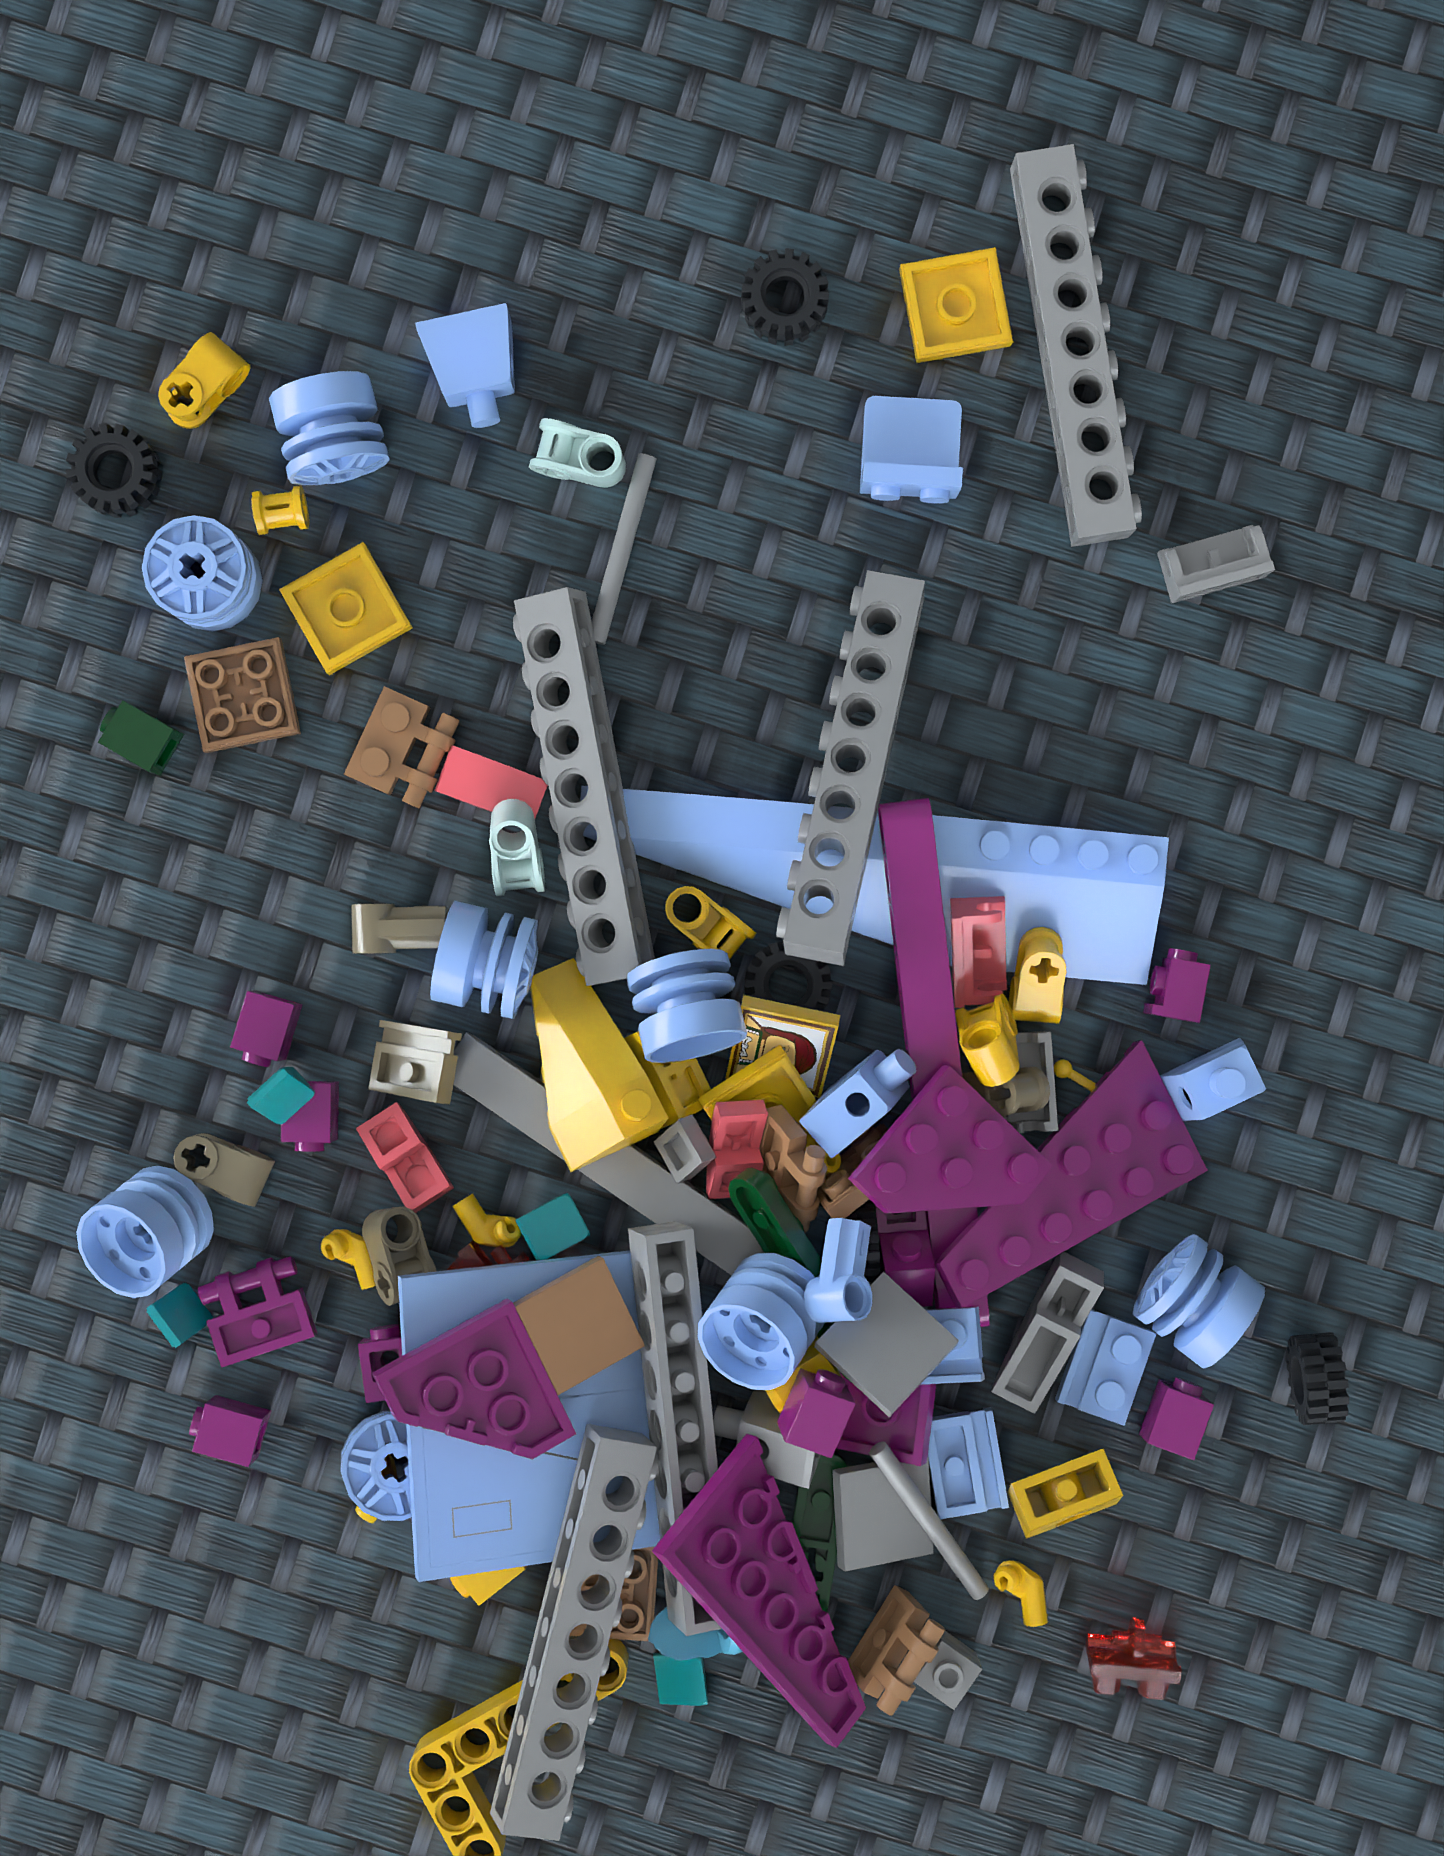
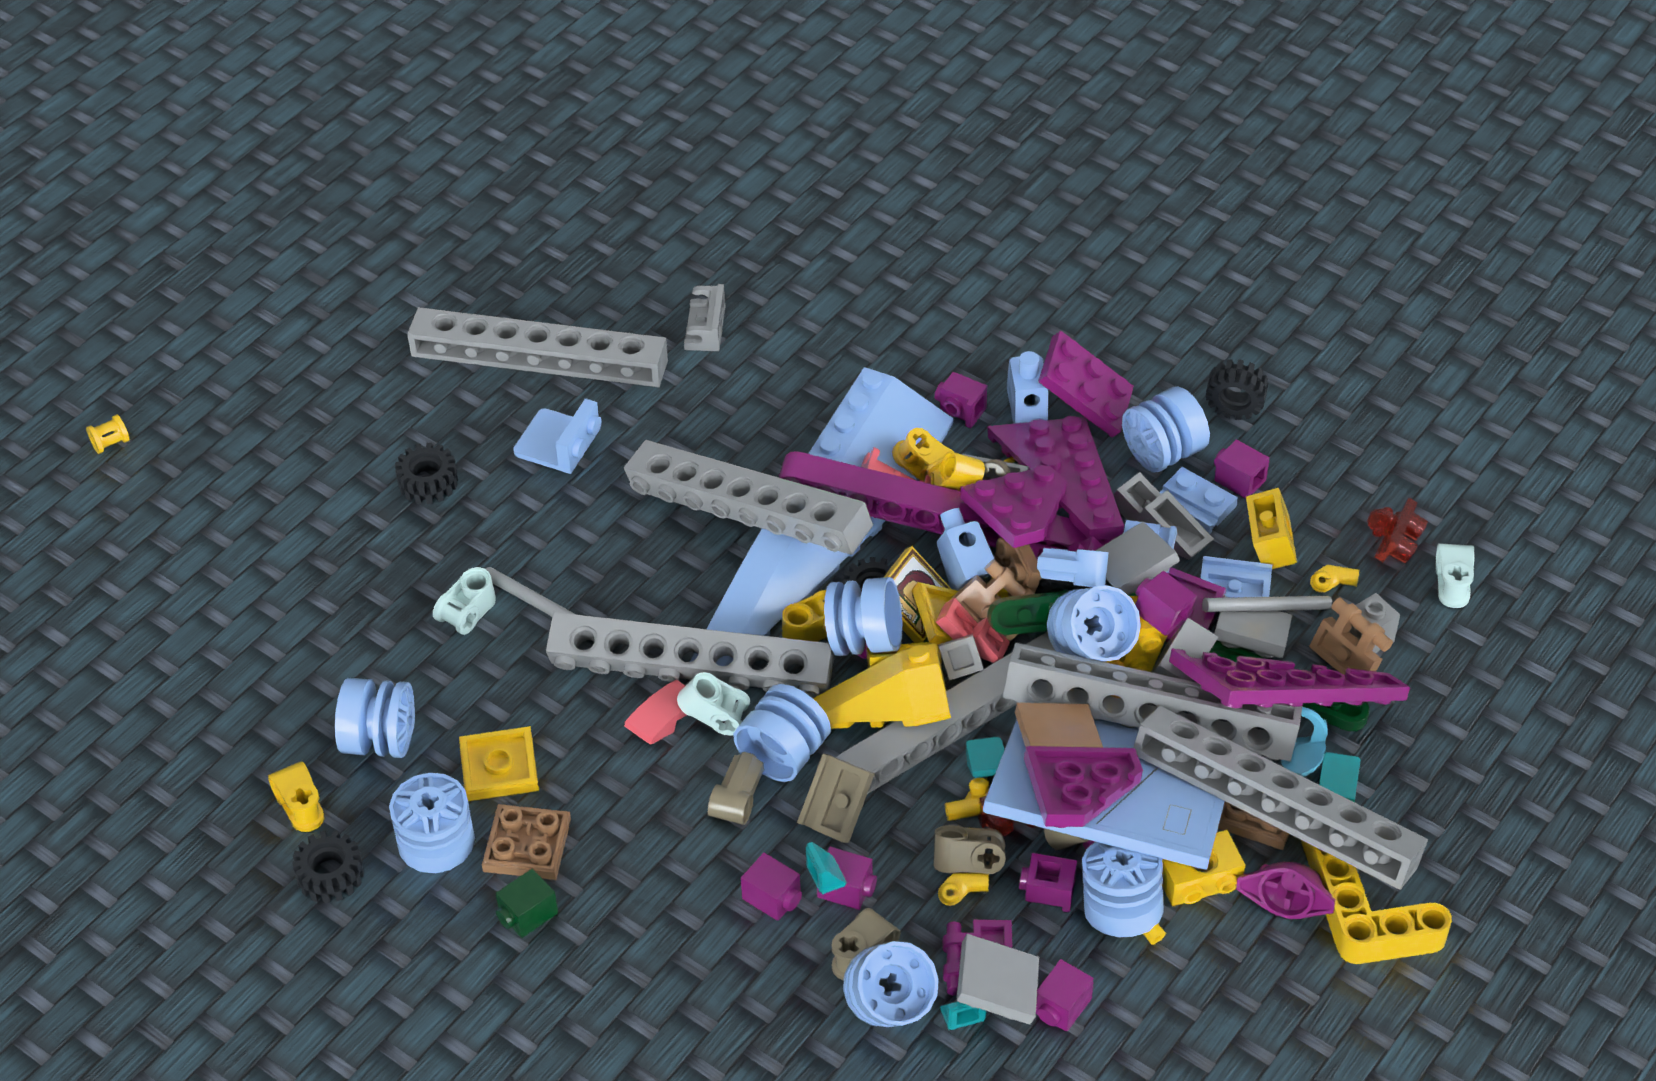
camera: 70 degrees left, 40 degrees down
yellow bush [251,485,309,535] -> none
medium nougat plate [344,686,459,808] -> none
coral slope [356,1102,454,1213] -> none
light blue torso [415,303,515,428] -> none
yellow tile [899,247,1013,363] -> none
none -> light grey tile [957,934,1039,1025]
none -> magenta plate [1038,330,1134,438]
none -> magenta hat [1236,861,1336,919]
none -> light aqua piece [1436,544,1474,608]

